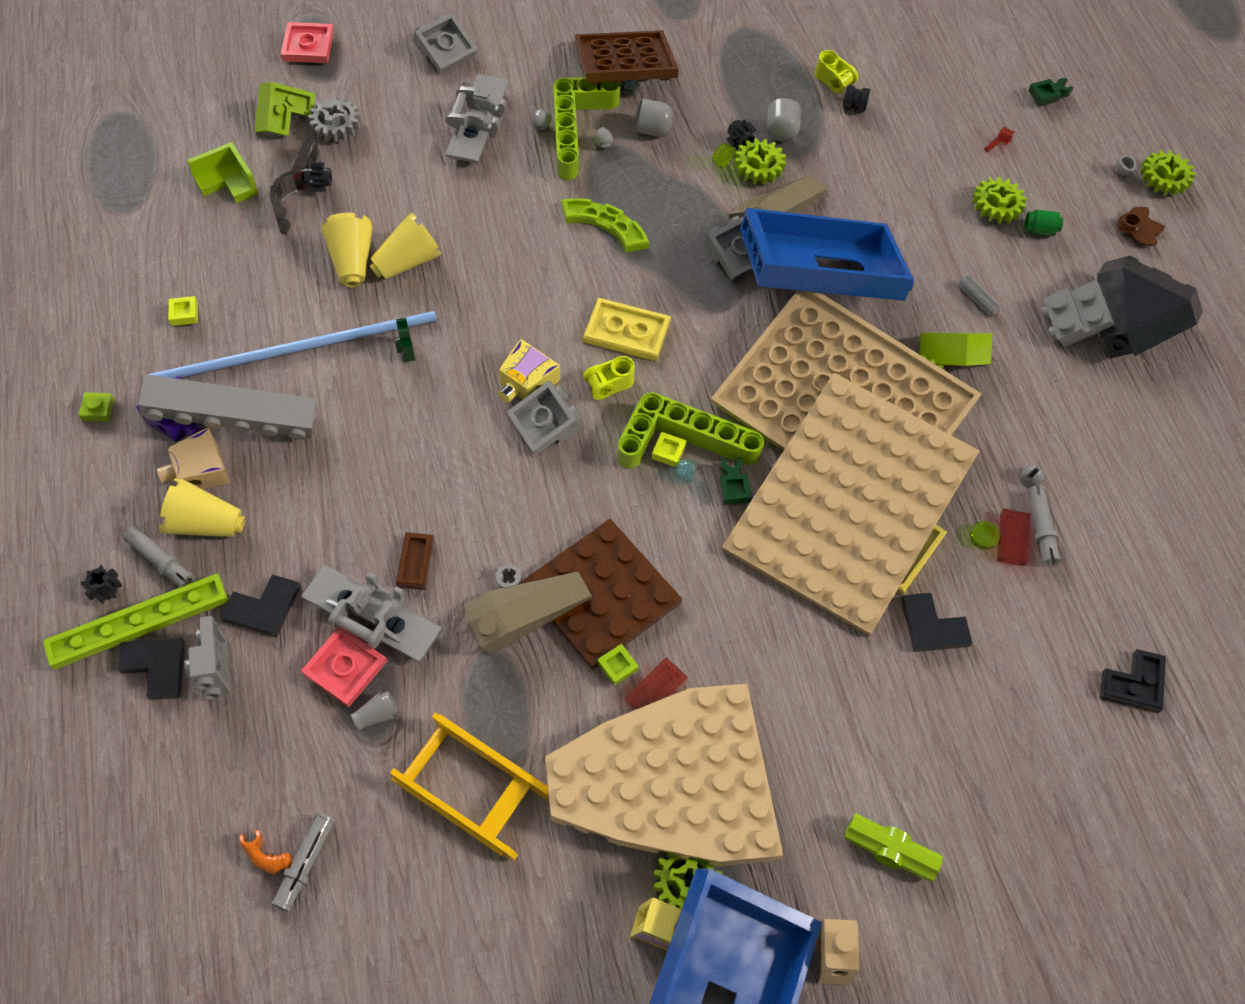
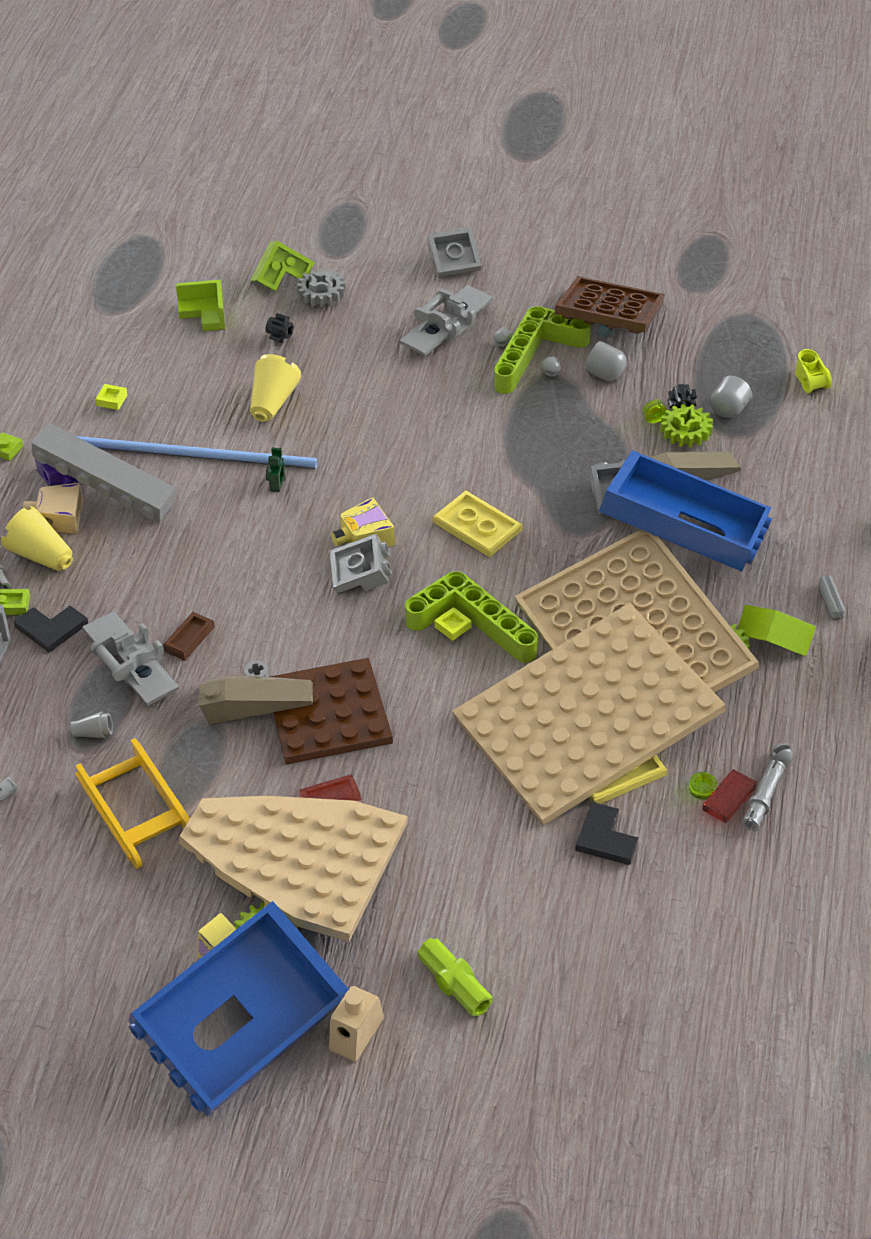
camera: 30 degrees right, 15 degrees down
clear smoke piece [269,135,320,235] -> none
coral plate [281,22,334,63] -> none
coral plate [301,627,387,708] -> none
light yellow cone [369,213,442,280] -> none
lime tile [561,198,649,253] -> none
neon yellow piece [583,356,635,400] -> none
lime plate [597,644,639,686] -> none
clear light blue hinge [676,459,698,482] -> none
dark green plate [719,457,752,505] -> none
black wheel [842,85,870,112] -> none
black tile [1100,649,1166,713] -> none

